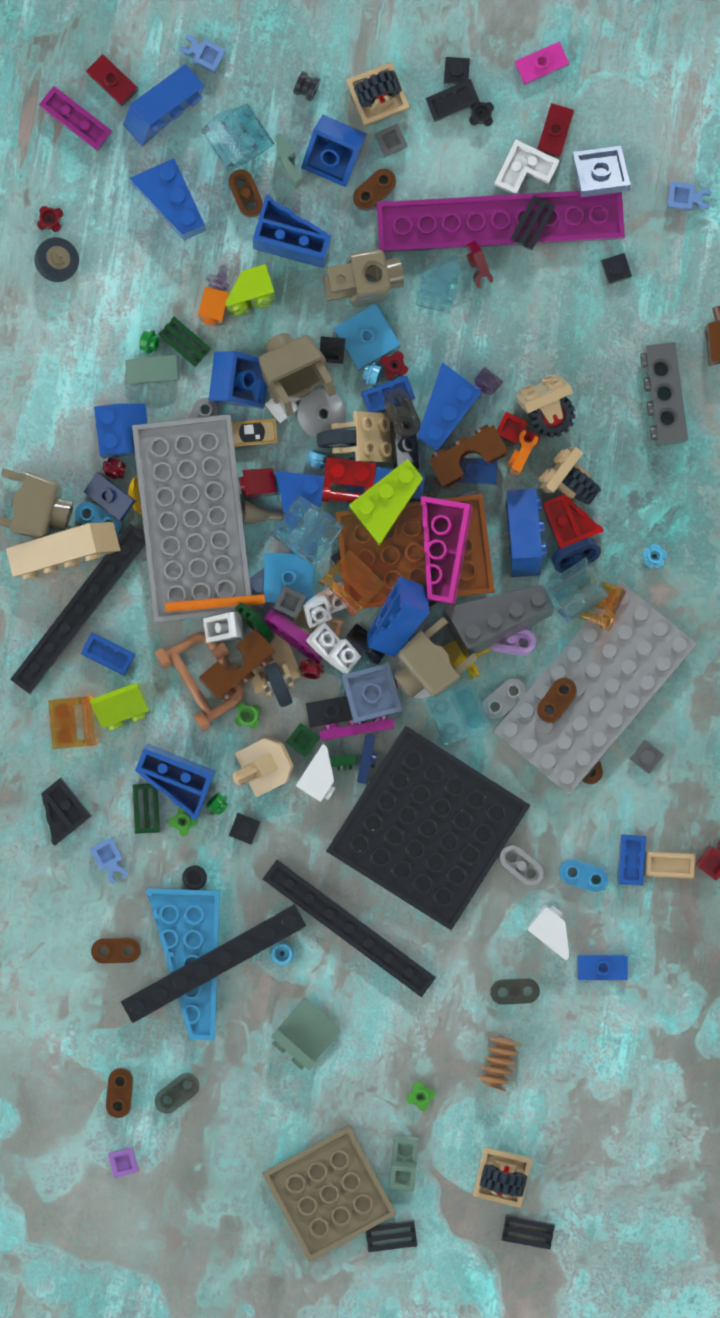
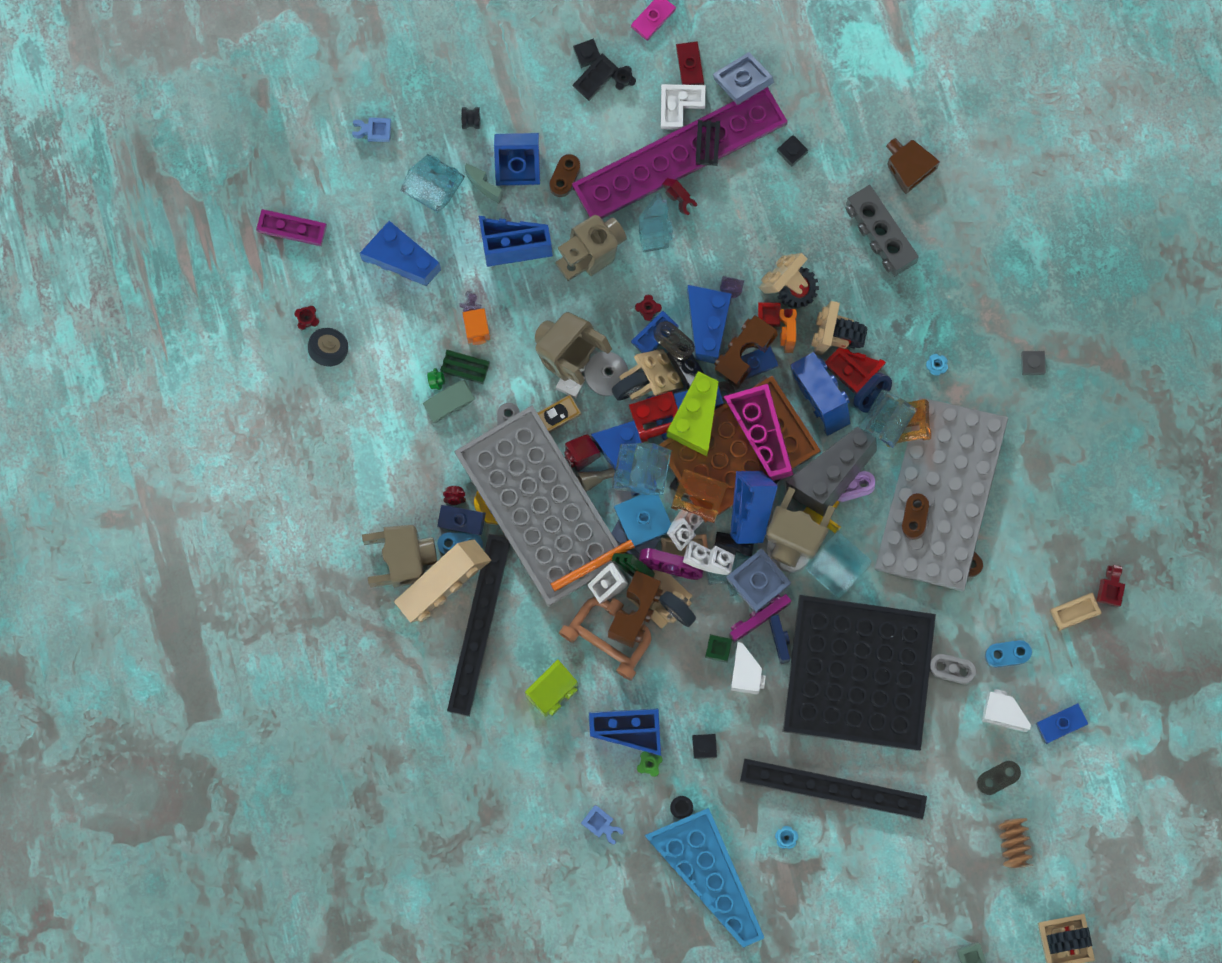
camera: 25 degrees left, 10 degrees down
black wing [41,777,92,846] -> none
clear orange plate [48,696,98,749] -> none
blue plate [81,632,136,676] -> none
dark red plate [86,54,139,107] -> none
reddish brown plate [91,937,141,964] -> none
blue slope [94,404,148,459] -> none
black plate [121,904,307,1024] -> none
blue wedge [123,64,205,146] -> none
dark green tile [132,784,160,834] -> none
green plate [206,792,228,815] -> none
blue slope [208,351,267,409] -> none
lime slope [226,264,276,316] -> none
reddish brown plate [229,169,263,218] -> none
tan piece [232,737,294,797] -> none
bright green plate [235,702,261,729] -> none
sand green bracket [271,999,340,1070] -> none
dark grey plate [274,585,307,618] -> none
dark red plate [299,659,324,679] -> none
medium azure plate [305,450,328,469] -> none
black plate [305,696,353,728] -> none
black plate [320,336,345,364] -> none
dark green plate [331,754,356,771] -> none
dark azure plate [333,303,401,371] -> none
plate [346,62,410,127] -> none
medium azure plate [363,362,382,386] -> none
dark grey plate [375,123,408,158] -> none
bright green plate [406,1081,435,1111] -> none
light grey plate [482,679,526,719] -> none
blue plate [618,834,646,886] -> none
dark grey plate [629,740,664,774] -> none
medium blue plate [667,181,712,211] -> none

